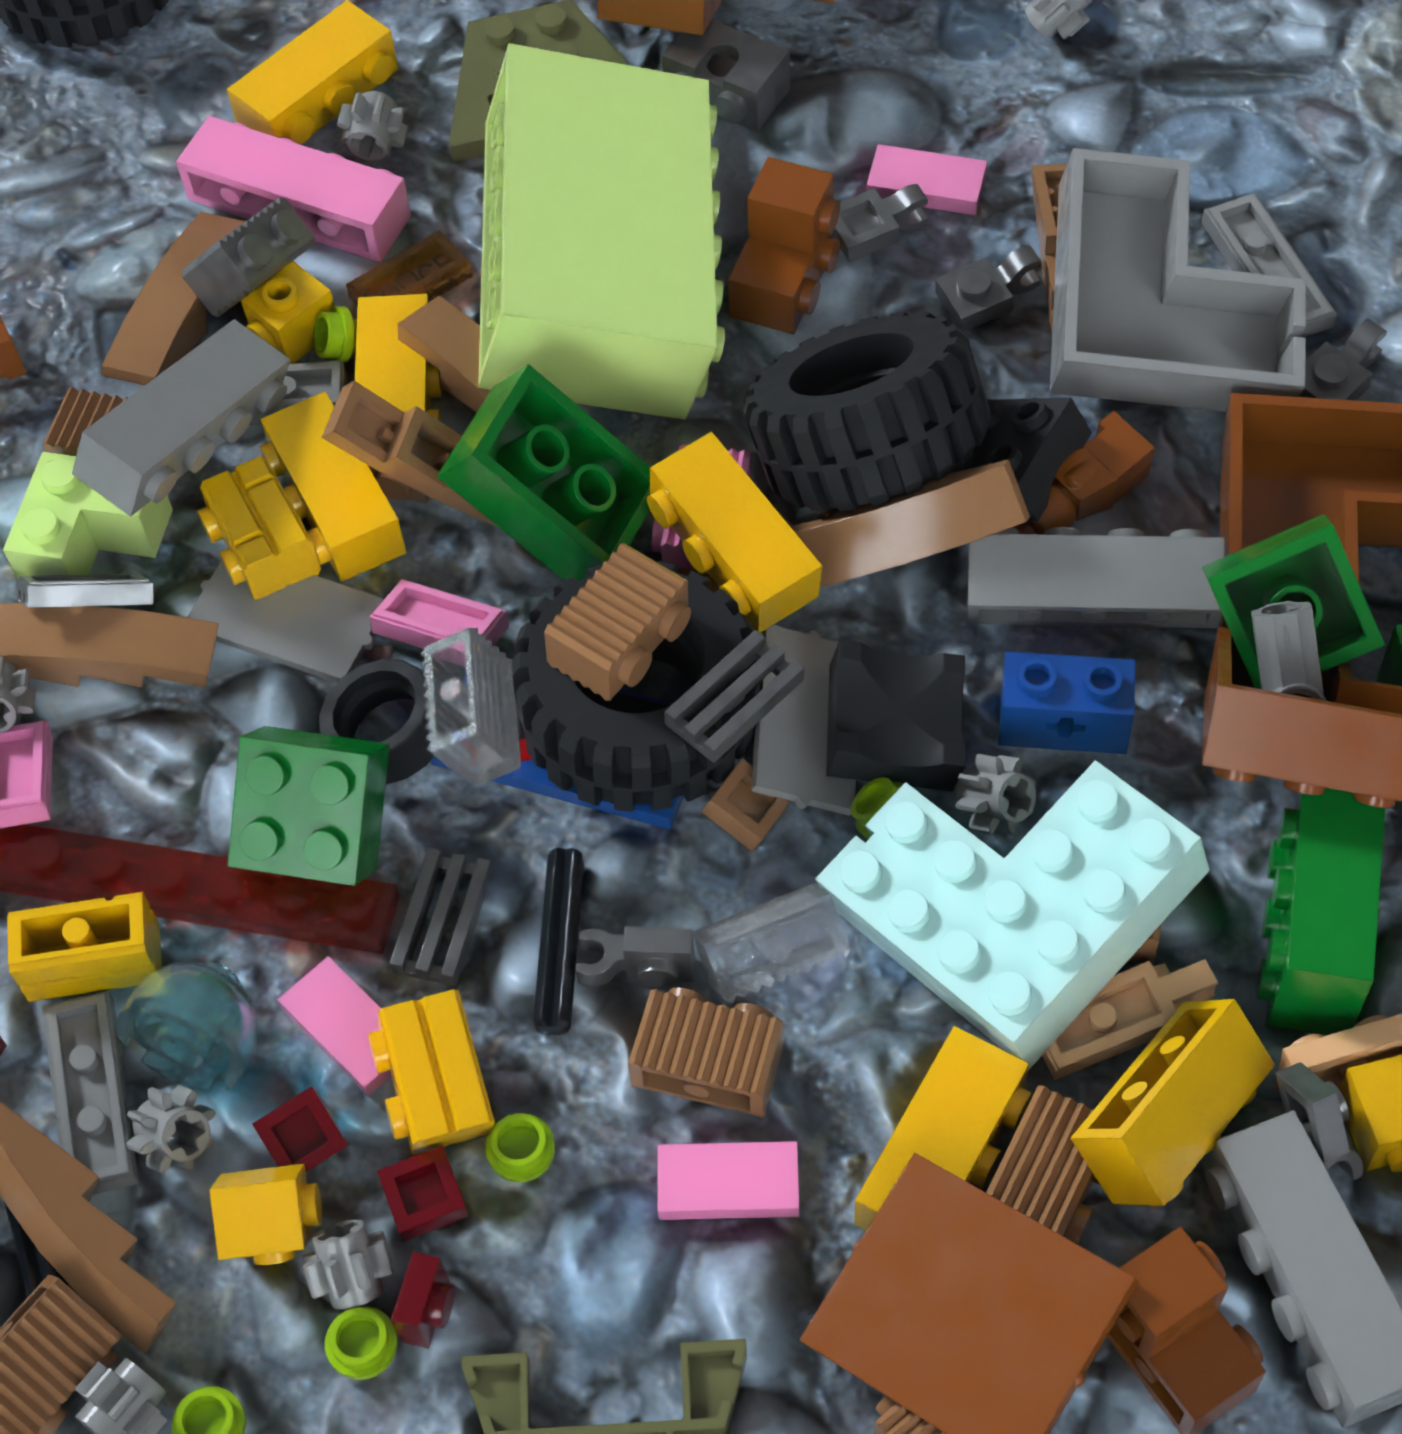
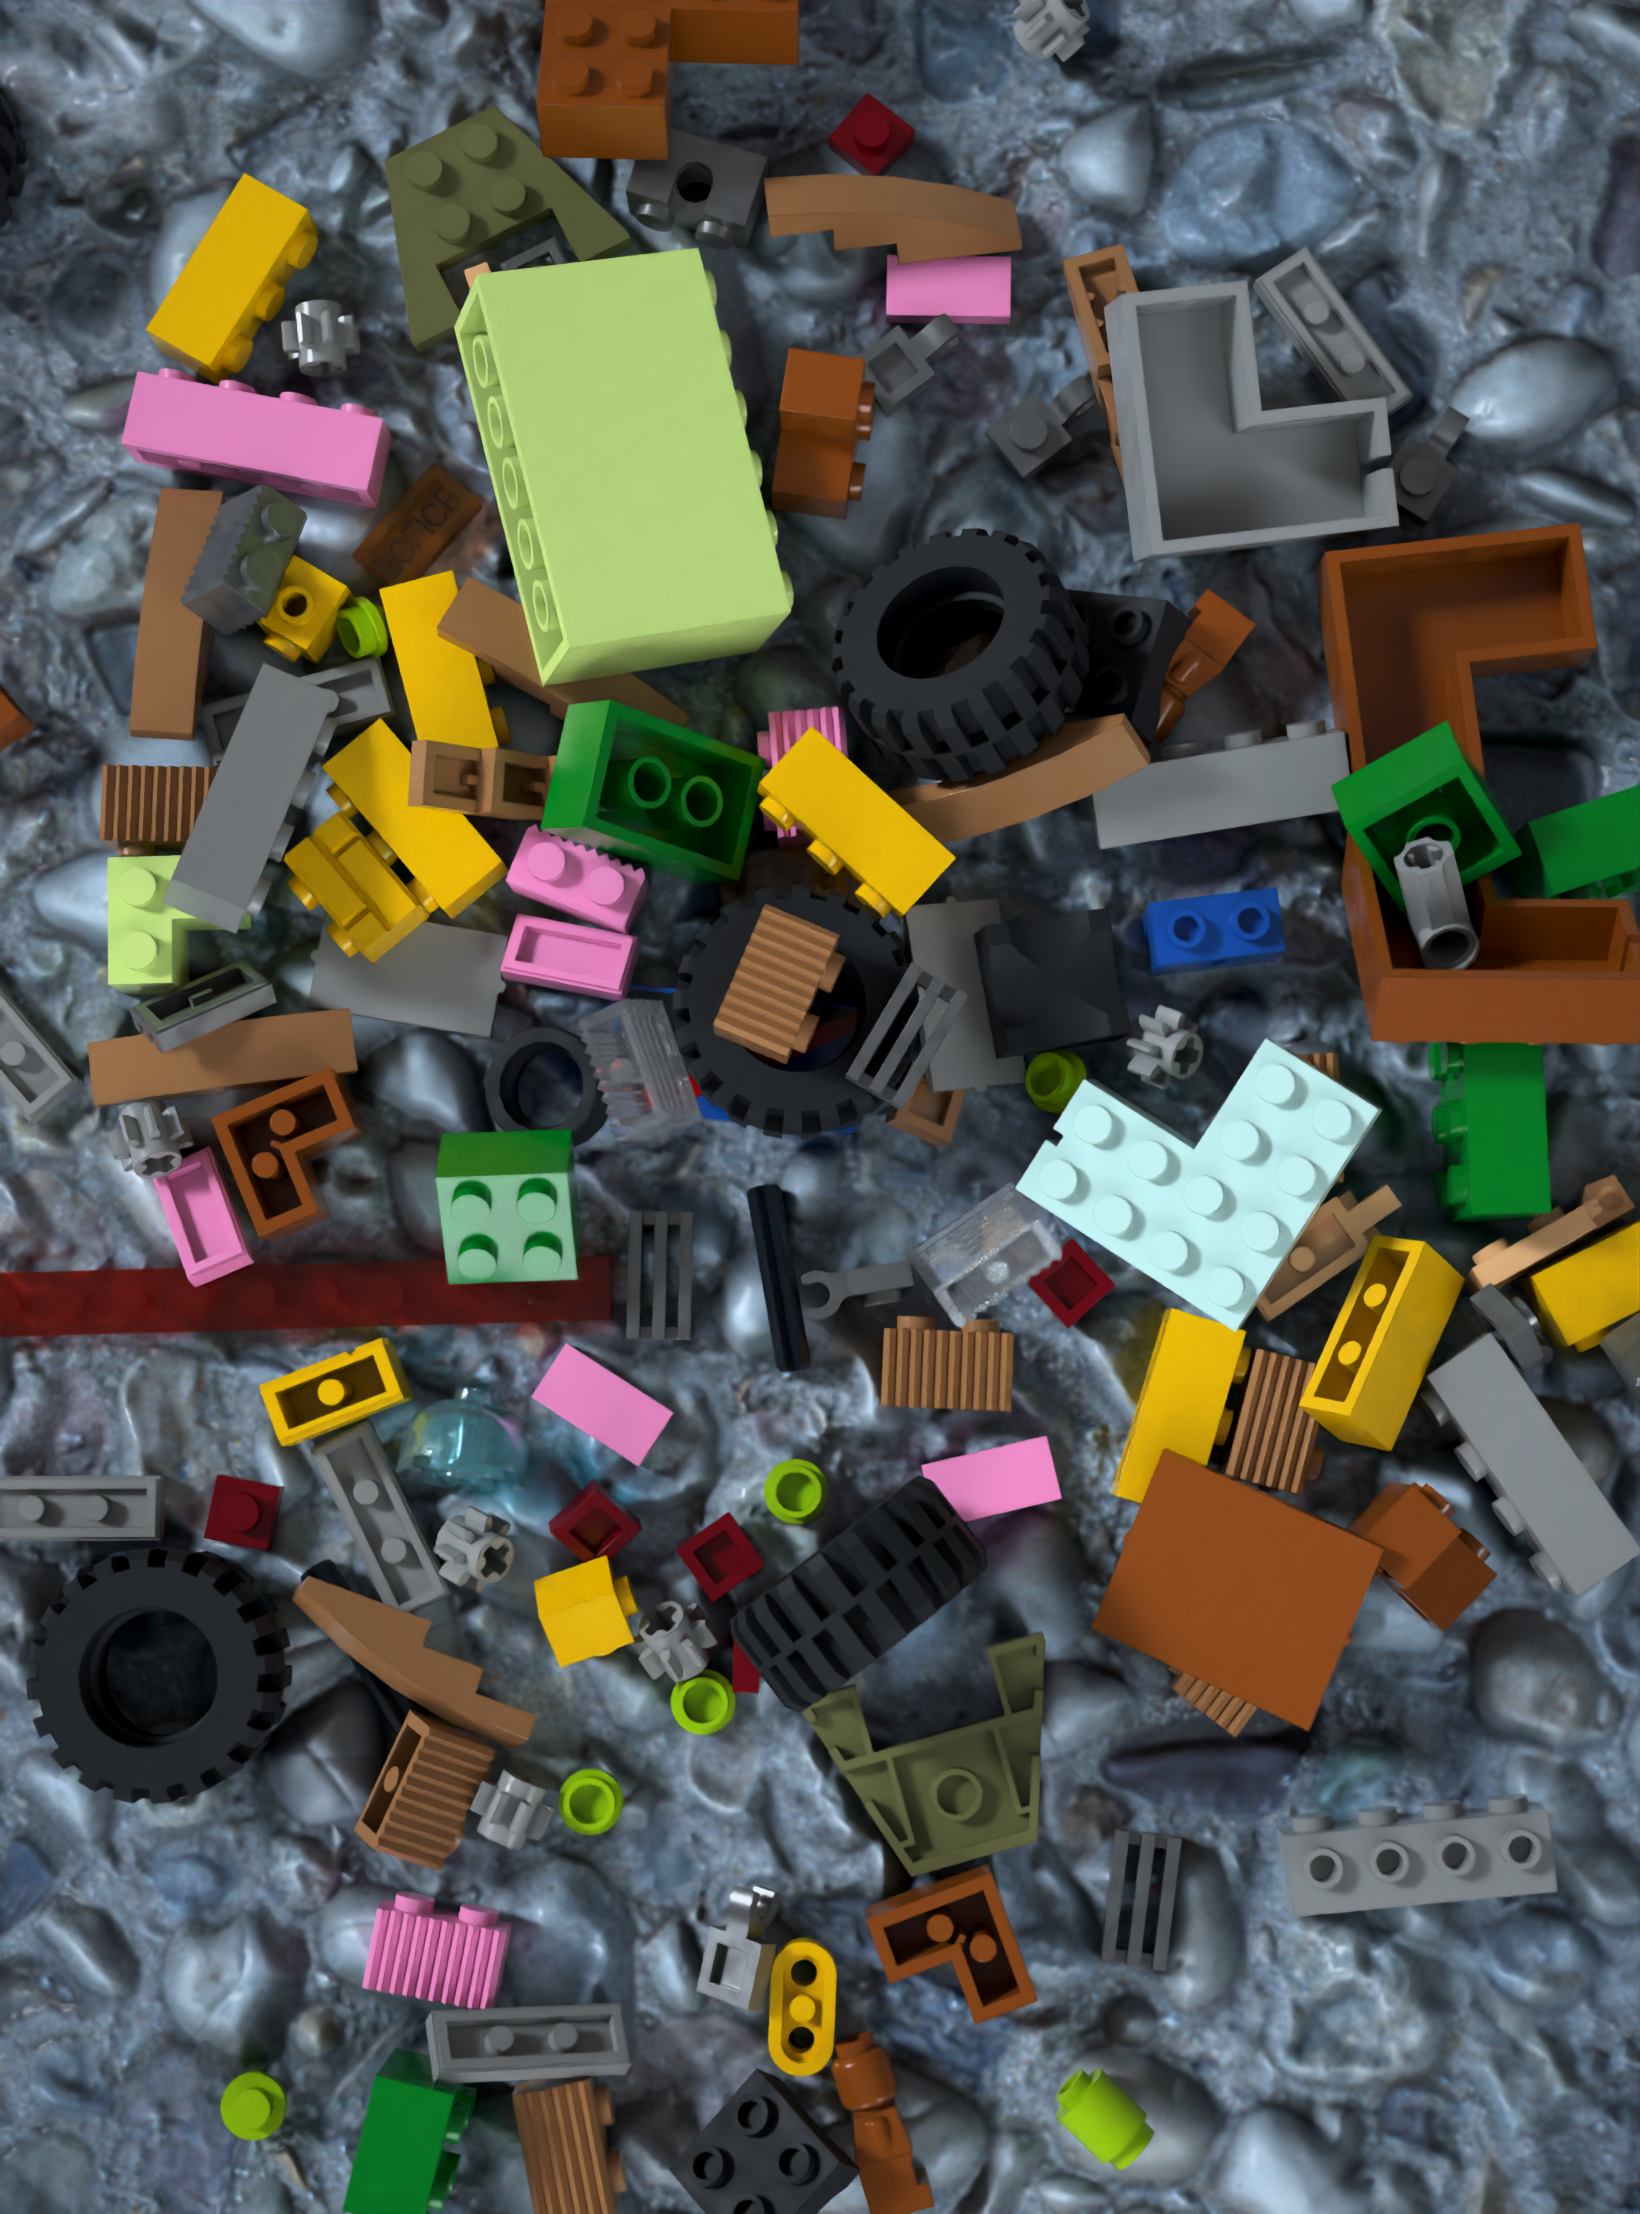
camera: 10 degrees left, 25 degrees up
yellow brick [368,989,495,1155] -> none
none -> dark orange brick [210,1067,367,1241]
none -> bright pink brick [506,824,651,935]
none -> black tyre [730,1475,988,1712]
none -> medium nougat slope [764,174,1022,264]
none -> dark red plate [828,92,915,176]
none -> dark red plate [1024,1238,1116,1329]

